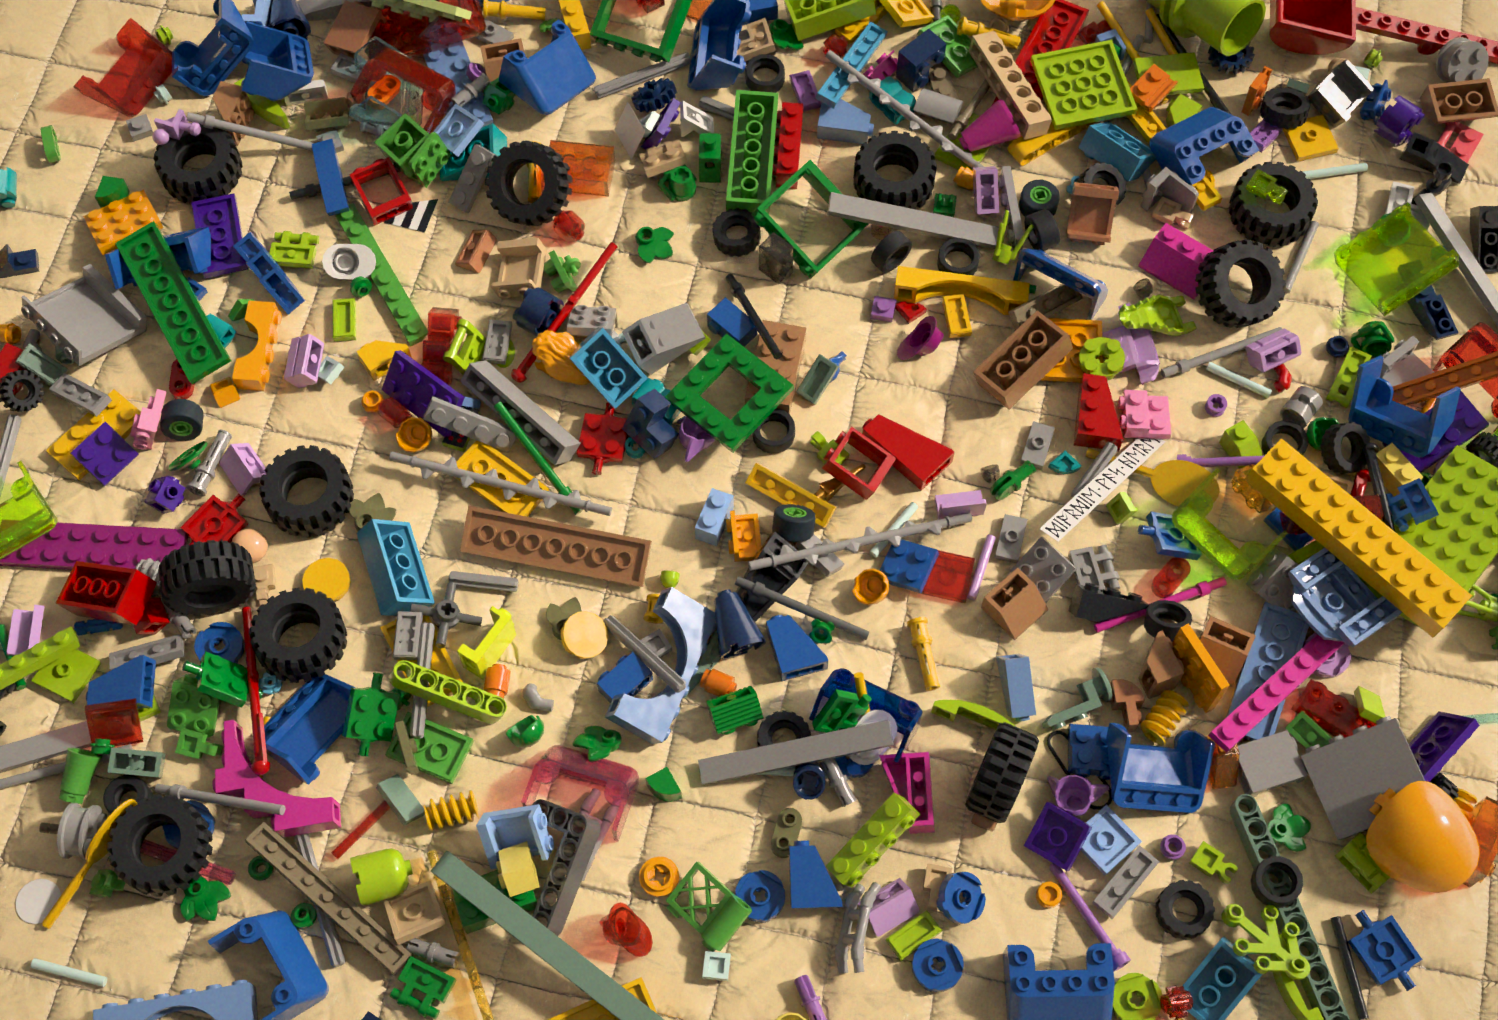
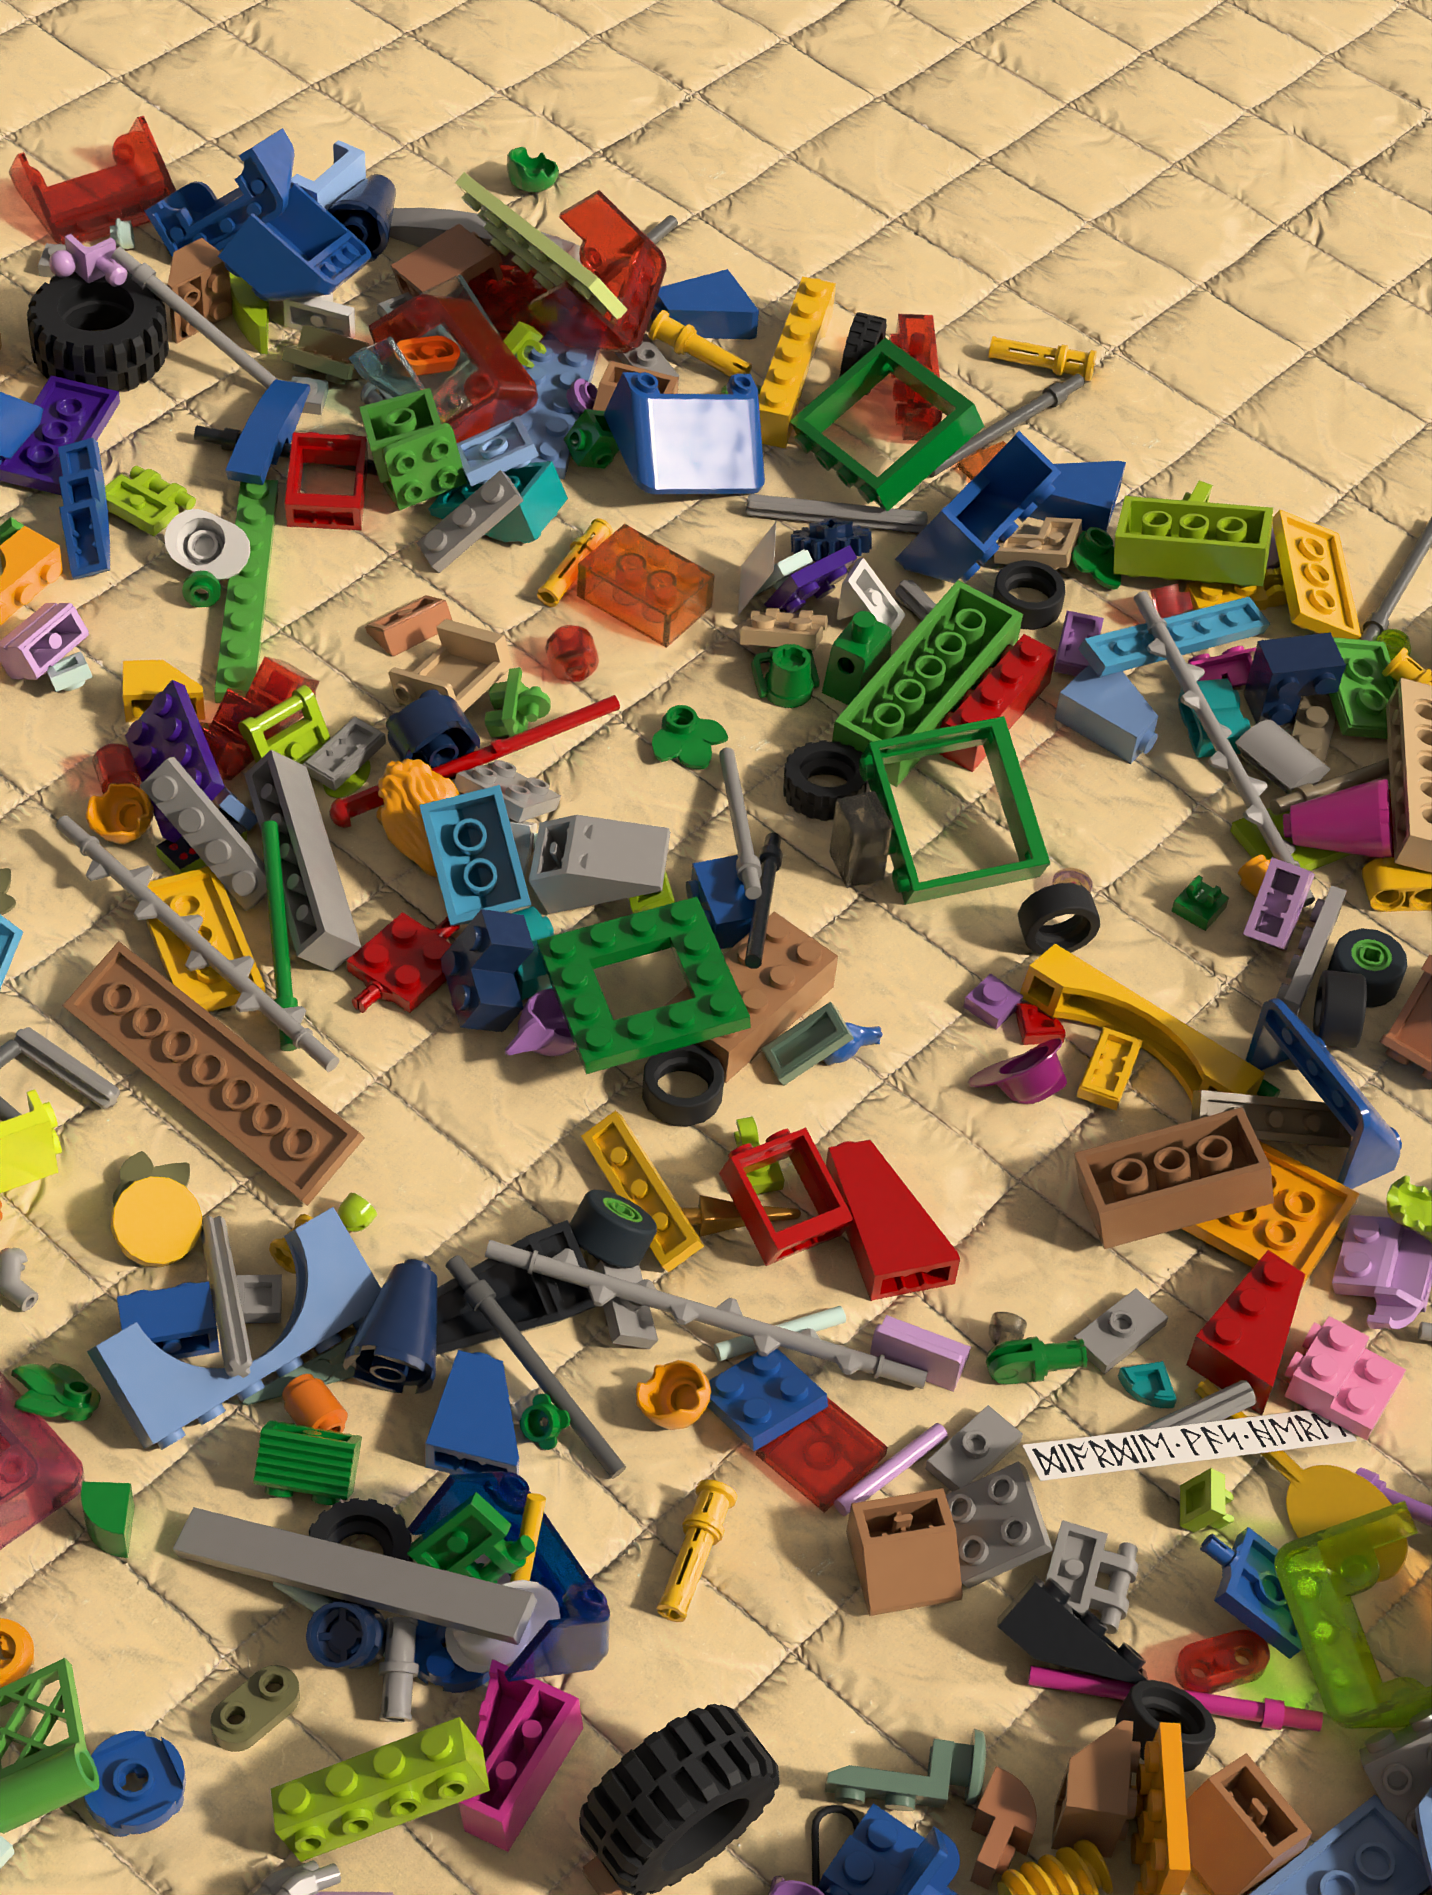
camera: 25 degrees right, 15 degrees down
lime plate [155,25,173,46] -> none
lime tile [332,298,356,342] -> none
light orange plate [361,390,385,413] -> none
sticker [384,199,438,232] -> none
light grey pin [451,73,491,107] -> none
black tyre [485,141,573,226] -> none
teal bush [625,437,646,459] -> none
light blue brick [695,488,734,546] -> none
light orange bracket [726,510,761,562] -> none
blue slope [789,841,843,908] -> none
light grey tile [827,192,999,249] -> none
black tyre [853,131,937,210] -> none
lime slope [931,699,1016,730] -> none
black tyre [937,238,980,275] -> none
lime plant [992,210,1033,264] -> none
medium blue slope [996,653,1036,721] -> none
lime plate [1079,337,1125,381] -> none
none -> lime tile [497,321,546,368]
none -> light grey bar [719,748,762,900]

